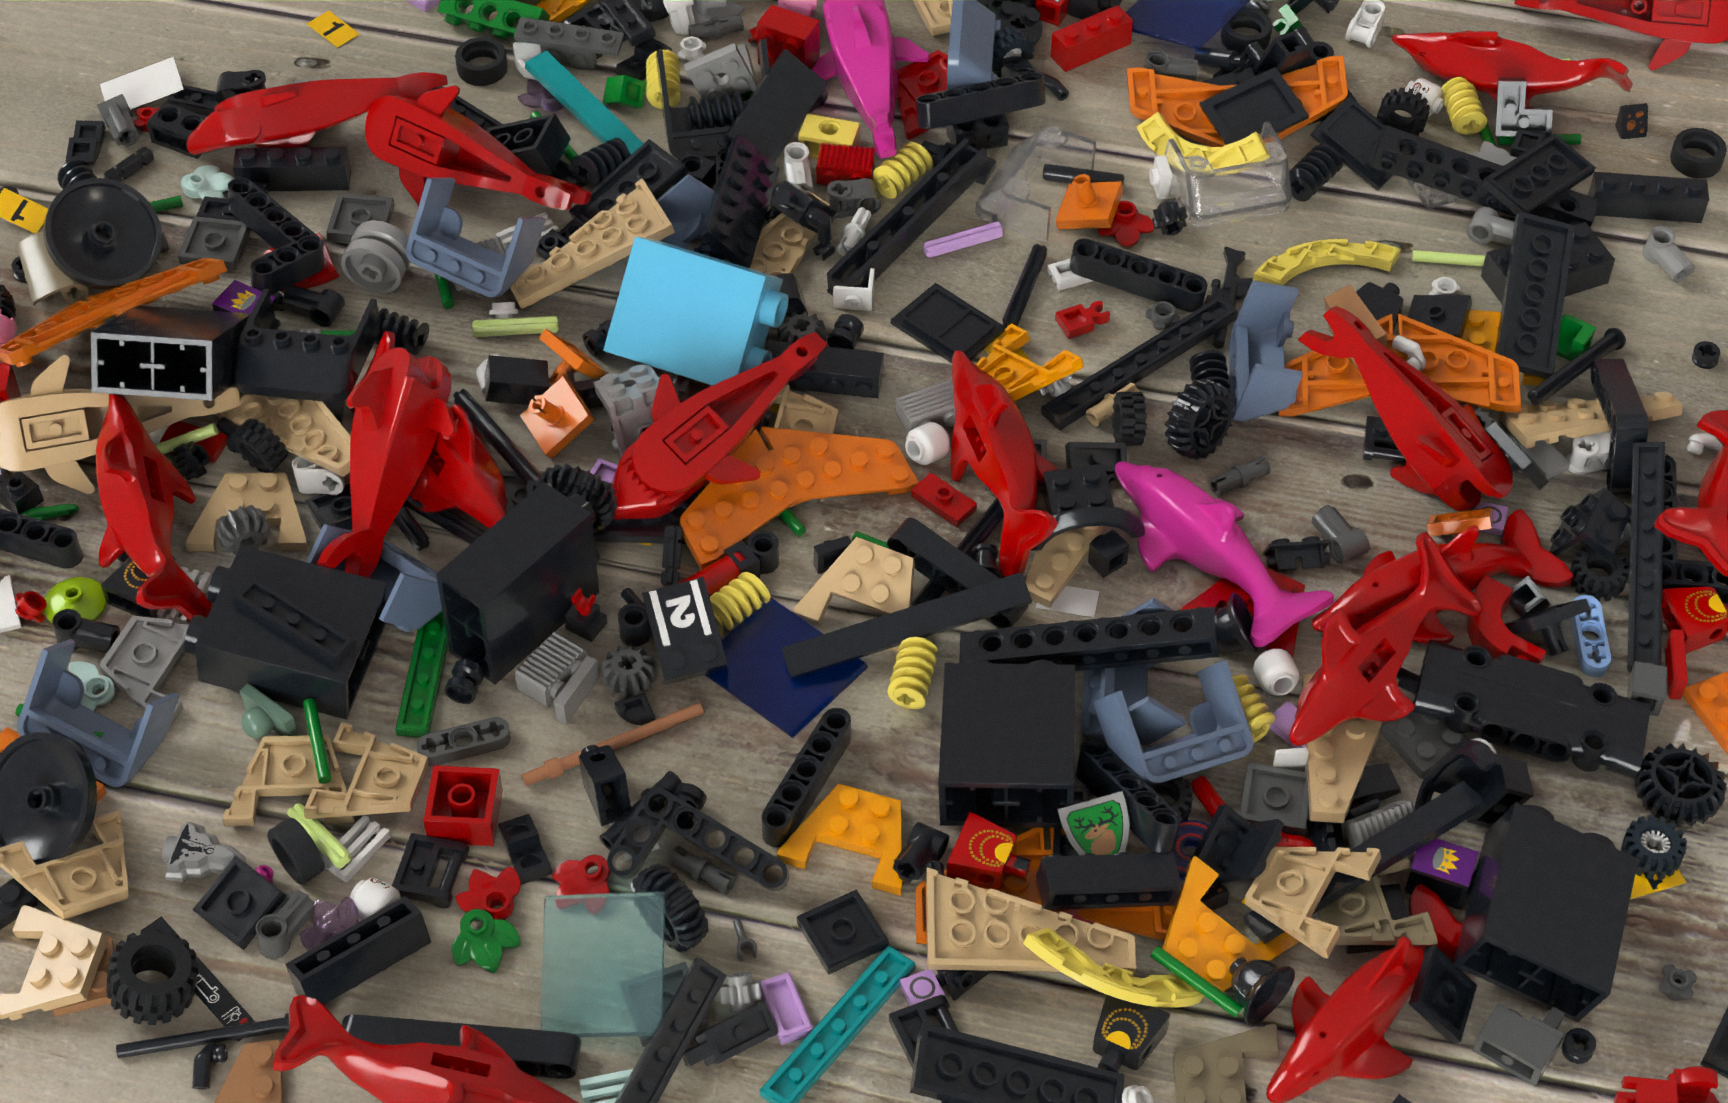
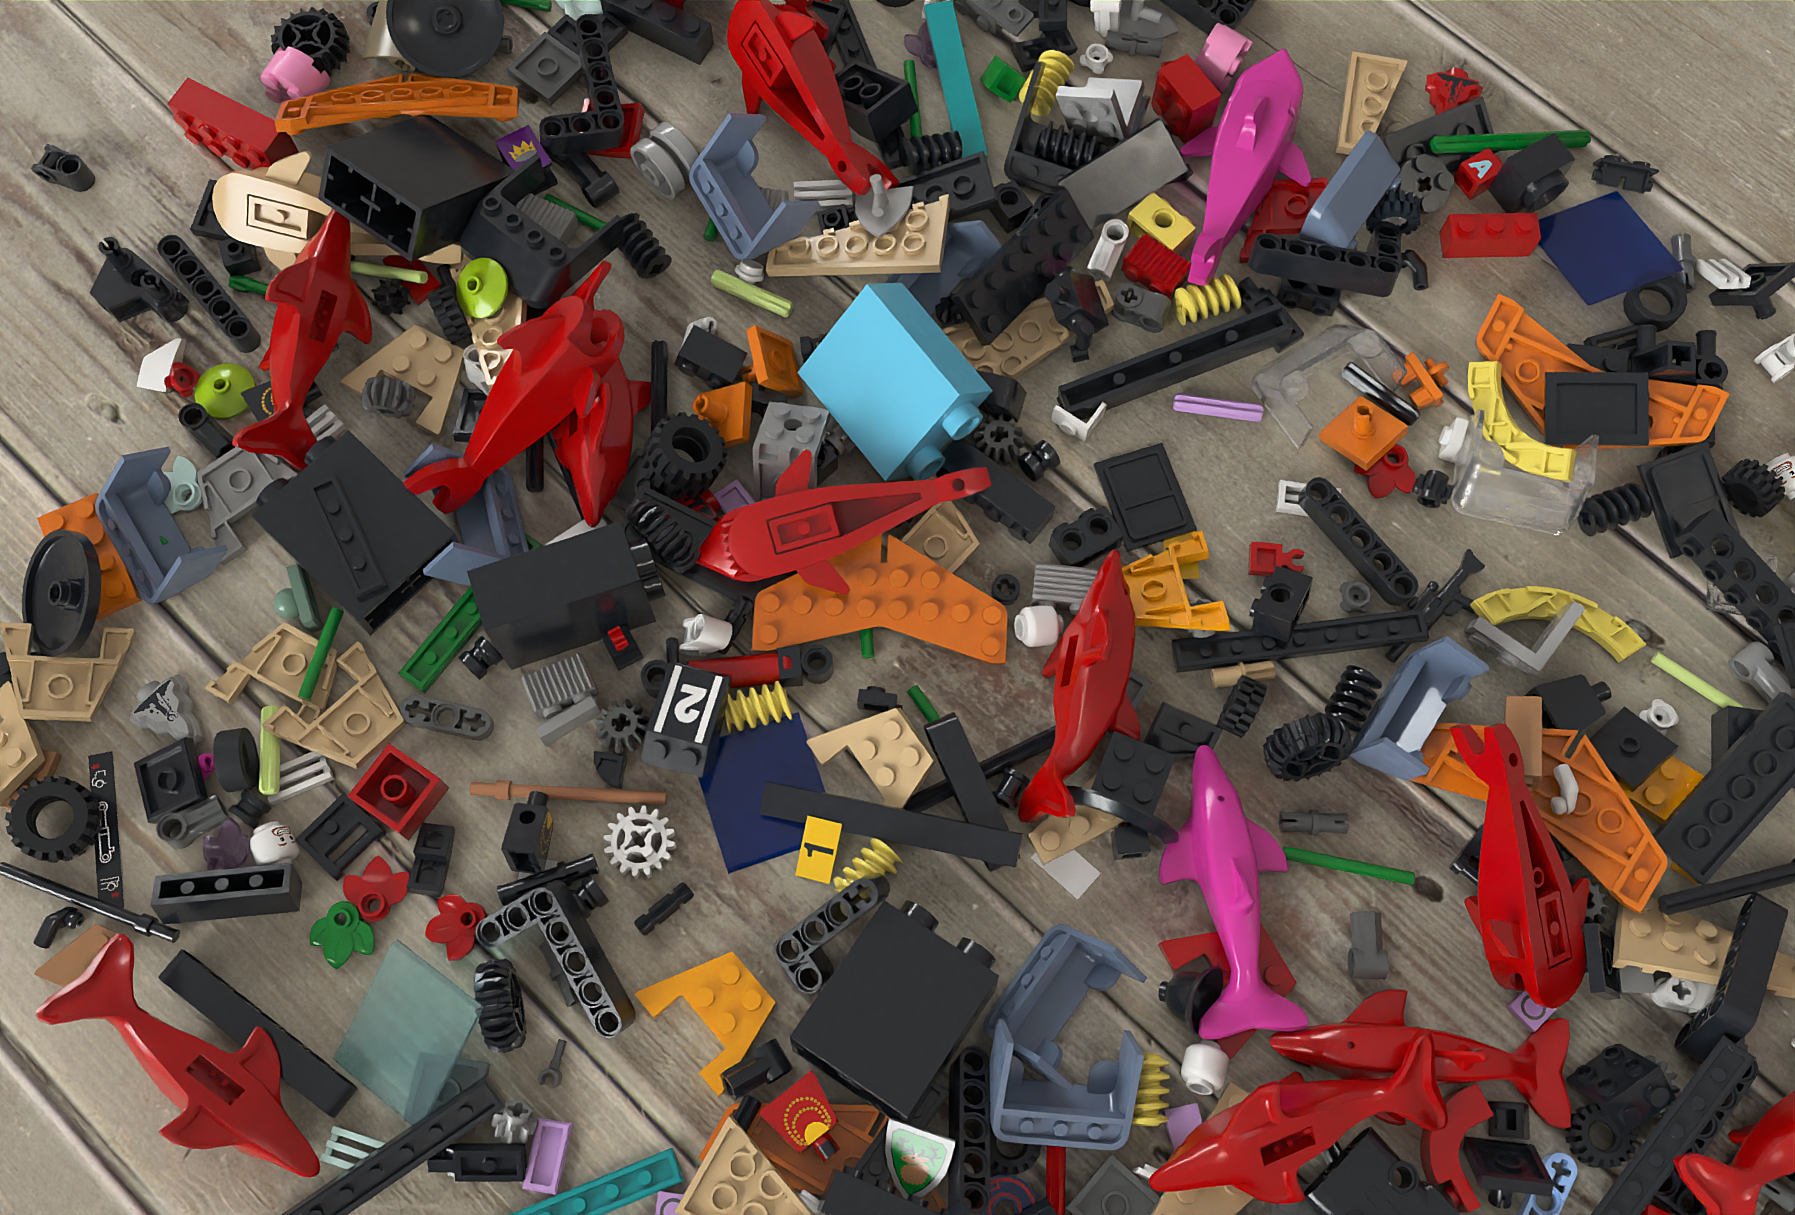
camera: 30 degrees right, 20 degrees up
dark grey plate [326,193,395,242] -> none
black beam [761,707,851,848] -> none
black plate [797,889,889,975] -> none
white axle [837,207,871,256] -> none
red plate [911,473,977,527] -> none
black brick [959,607,1220,671] -> none
black axle [1002,244,1047,328] -> none
dark grey piece [1144,50,1198,81] -> none
black cylinder [1194,46,1246,70] -> none
black hinge [1263,536,1330,572] -> none
tile [1272,4,1304,36] -> none
orange tile [1427,507,1494,539] -> none
green panel [1556,314,1596,361] -> none
none -> black wheel [228,789,271,829]
none -> lime dish [456,258,508,319]
none -> white gear [604,806,677,879]
none -> black axle [634,882,694,936]
none -> black tyre [641,412,728,499]
none -> white piece [679,614,732,657]
none -> black beam [775,873,890,994]
none -> yellow sticker [795,816,842,884]
none -> light grey shield [855,174,914,238]
none -> black bush [991,574,1020,605]
none -> black brick [1049,506,1124,567]
none -> black brick [1249,566,1313,642]
none -> green bar [1282,846,1415,885]
none -> orange hips [1394,352,1450,410]
none -> light grey bracket [1464,601,1586,675]

